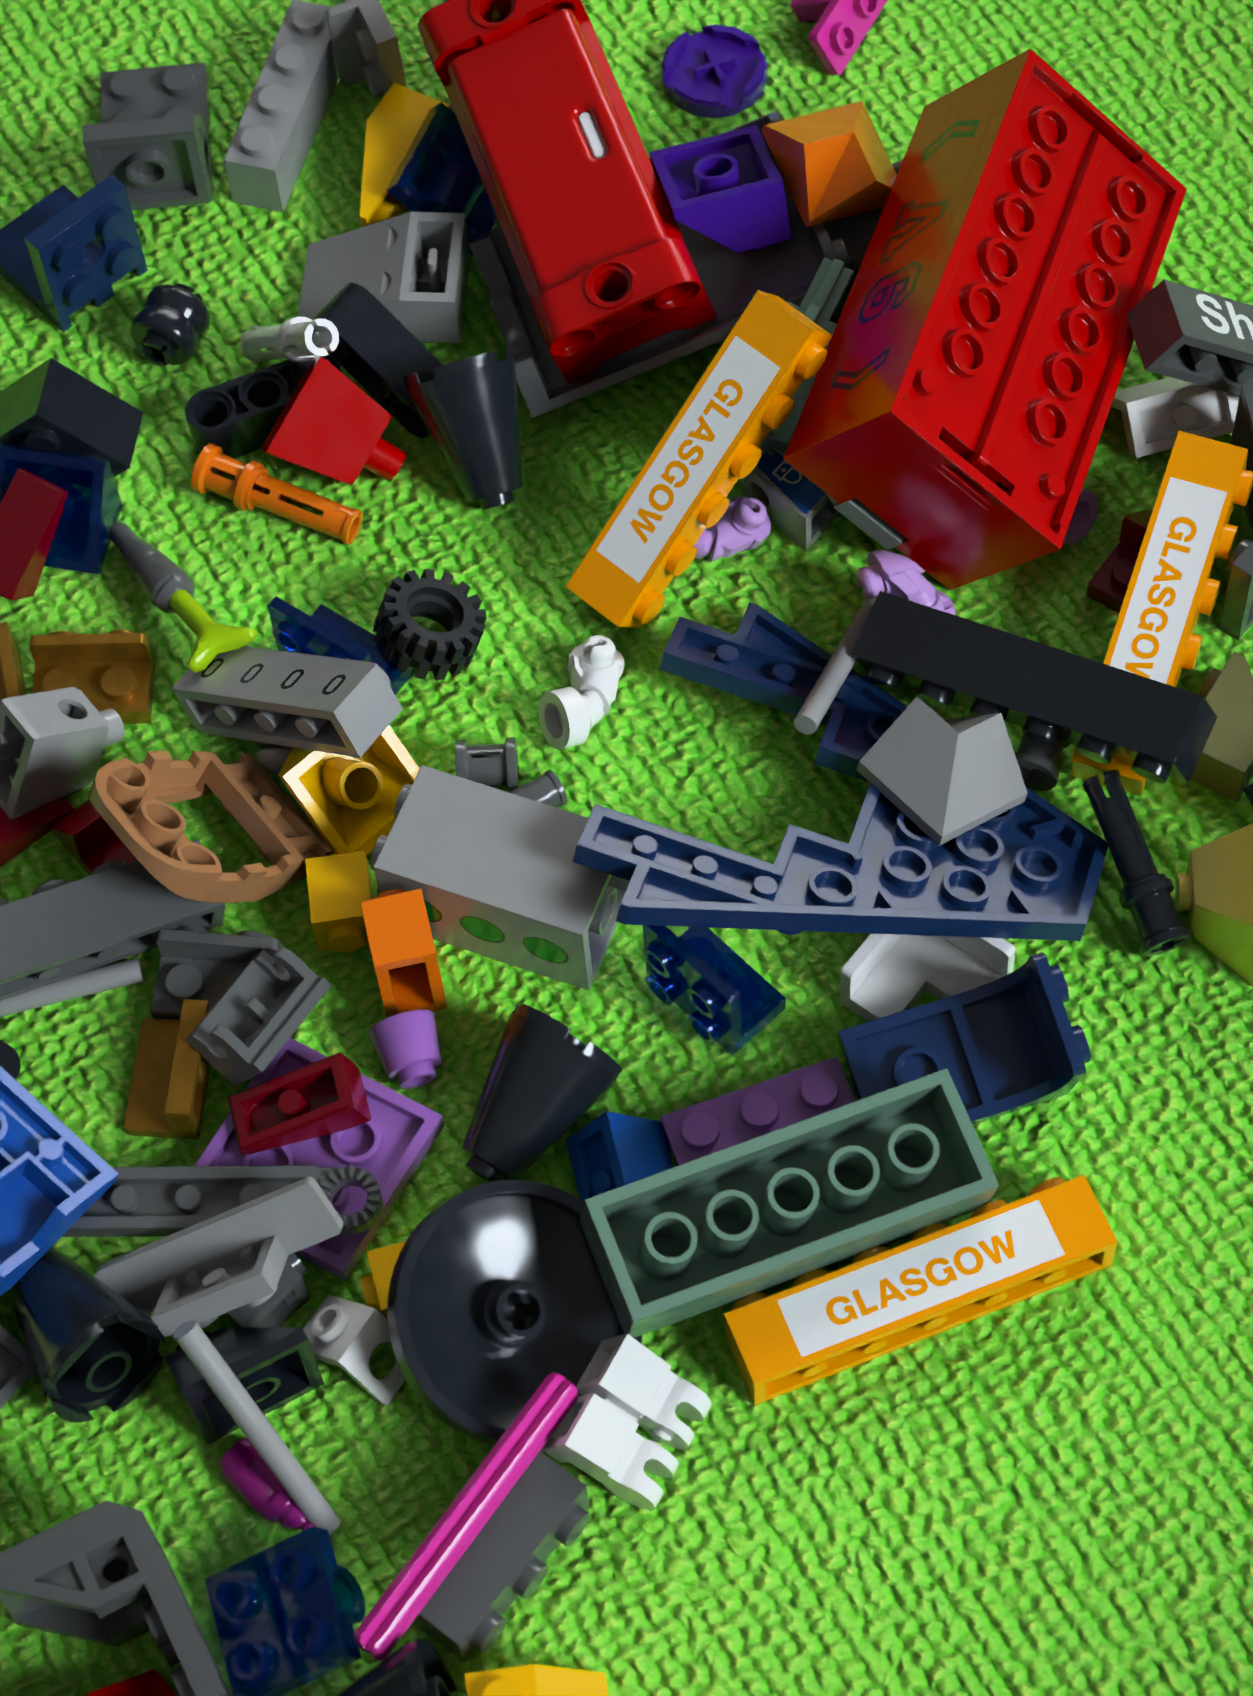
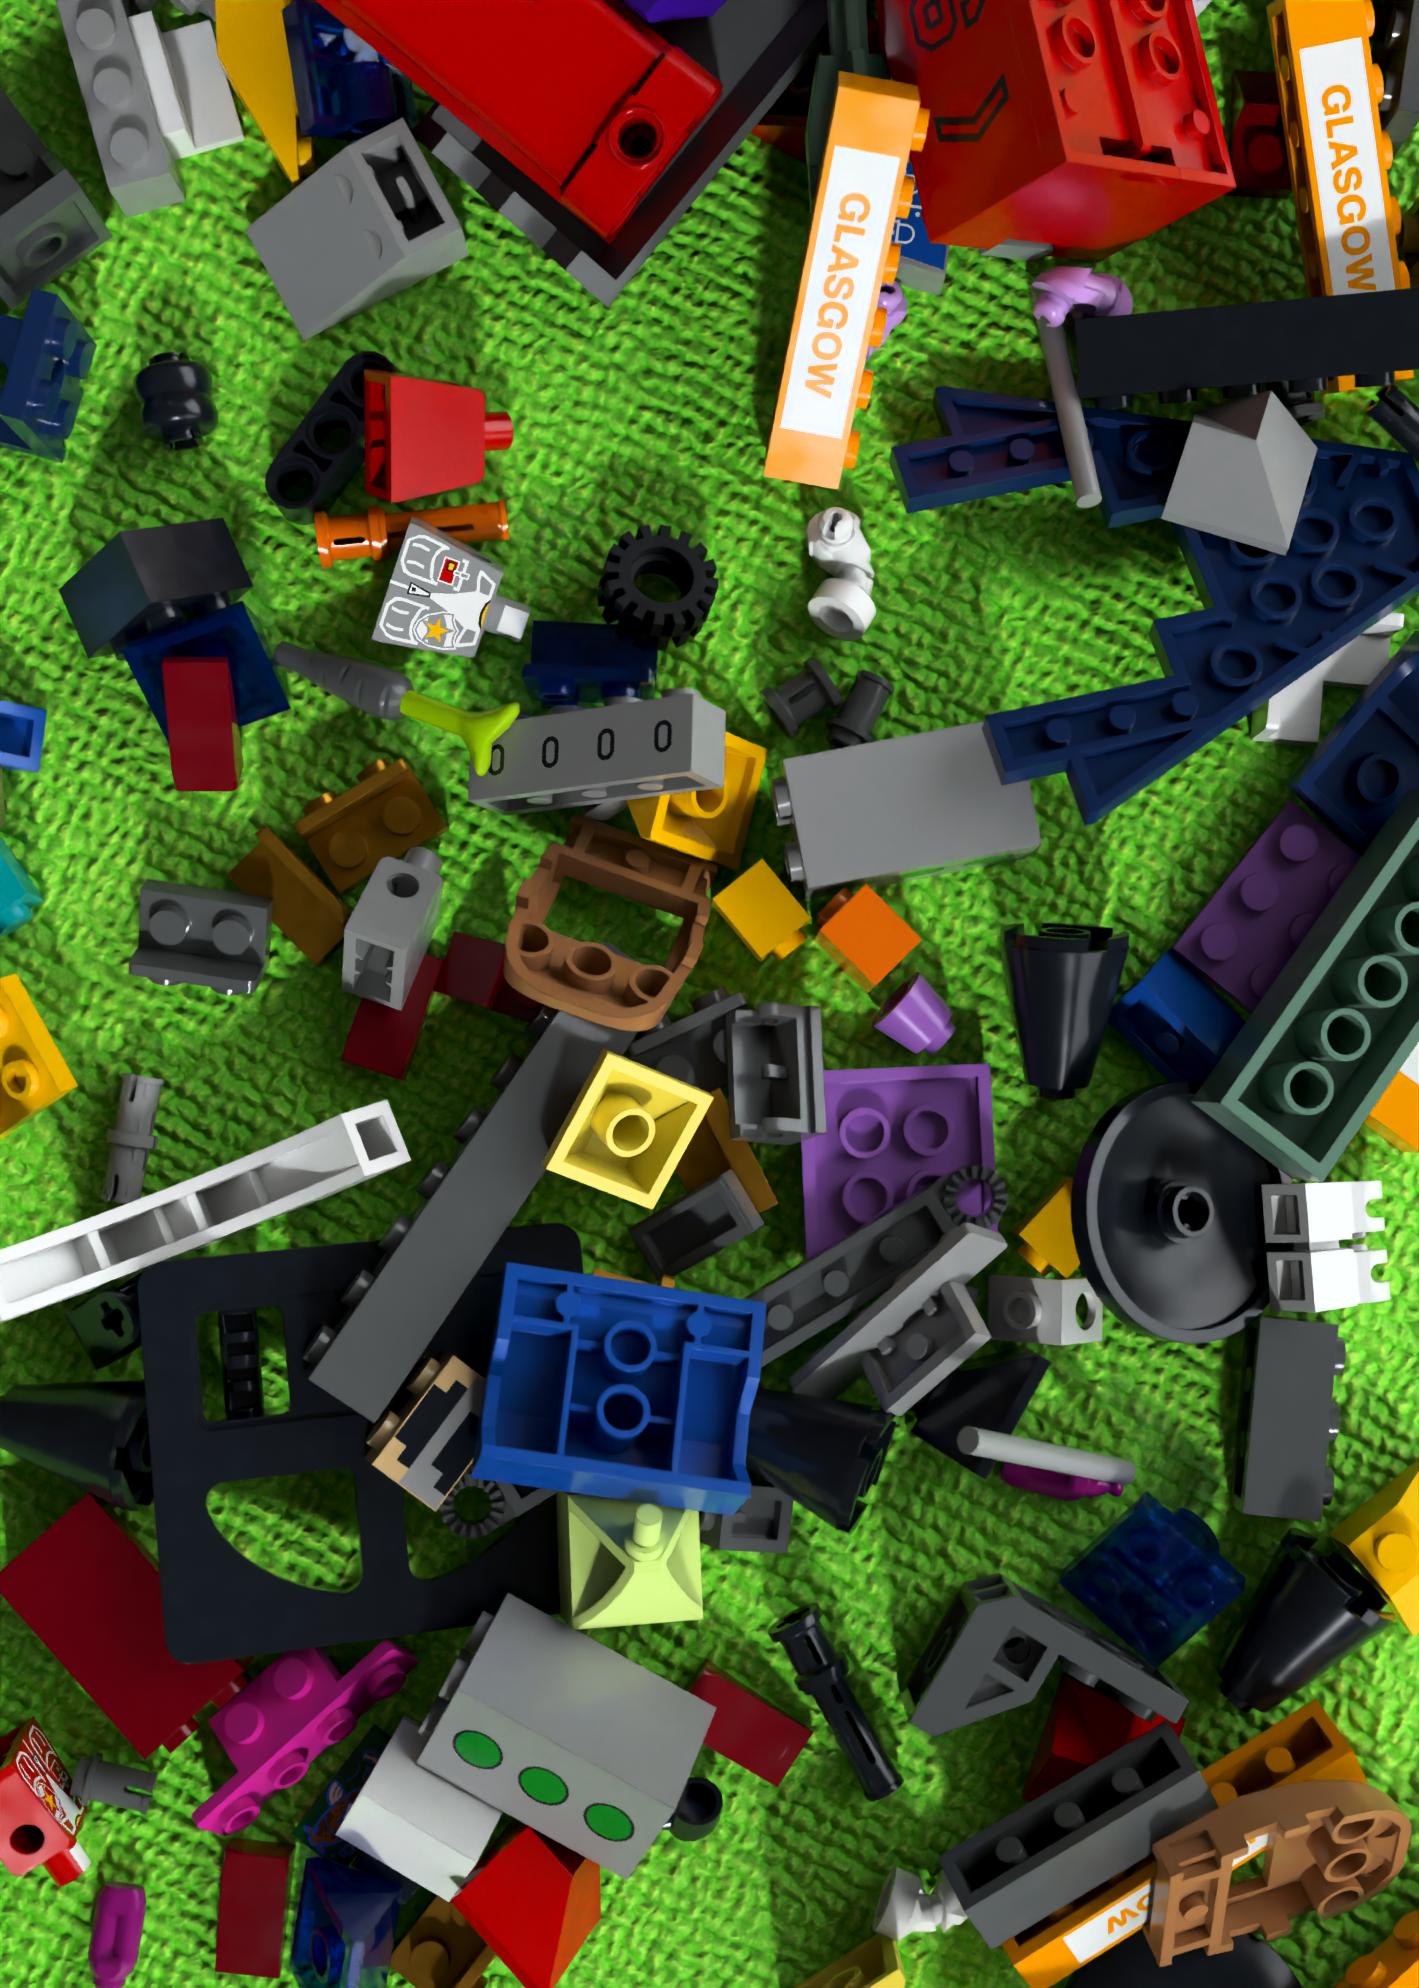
camera: 35 degrees left, 25 degrees up
dark red slope [228,1052,371,1156] -> none
white pin [240,317,339,363] -> none
black beam [312,282,442,438] -> none
dark pink axle [354,1372,579,1661] -> none
black cone [402,346,522,510] -> none
clear blue bracket [642,925,786,1056] -> none
none -> white panel [128,11,245,160]
none -> light grey torso [371,516,531,657]
none -> light yellow slope [541,1048,714,1210]
none -> dark grey tile [628,1168,765,1281]

